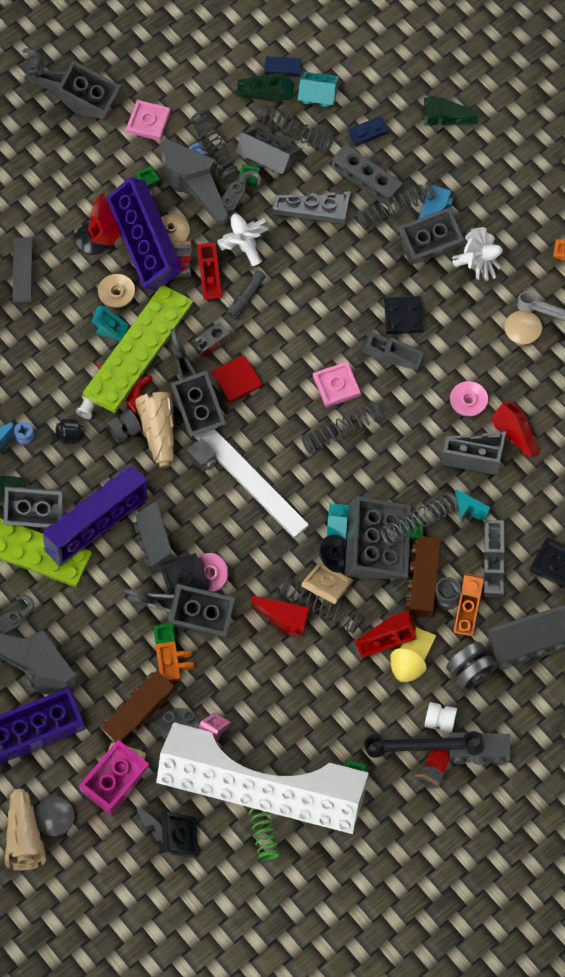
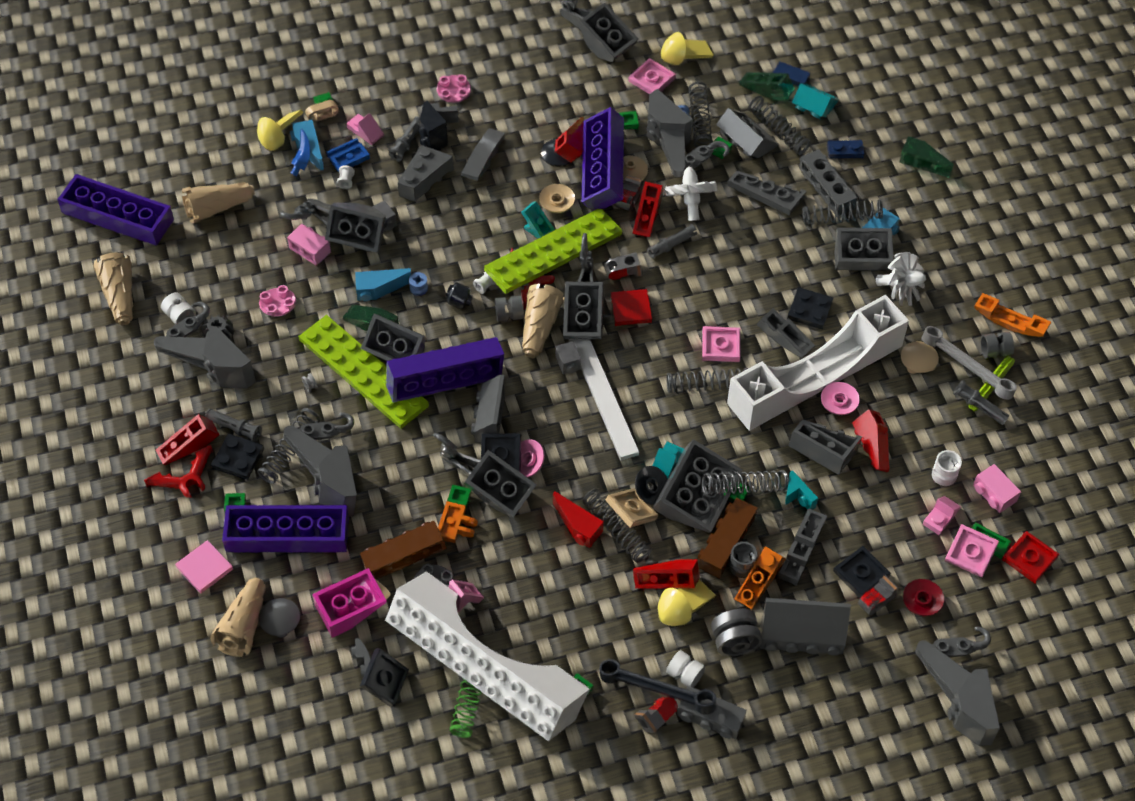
camera: 20 degrees right, 10 degrees down
none -> light yellow piece [661,32,713,65]
none -> white arch [727,295,909,431]

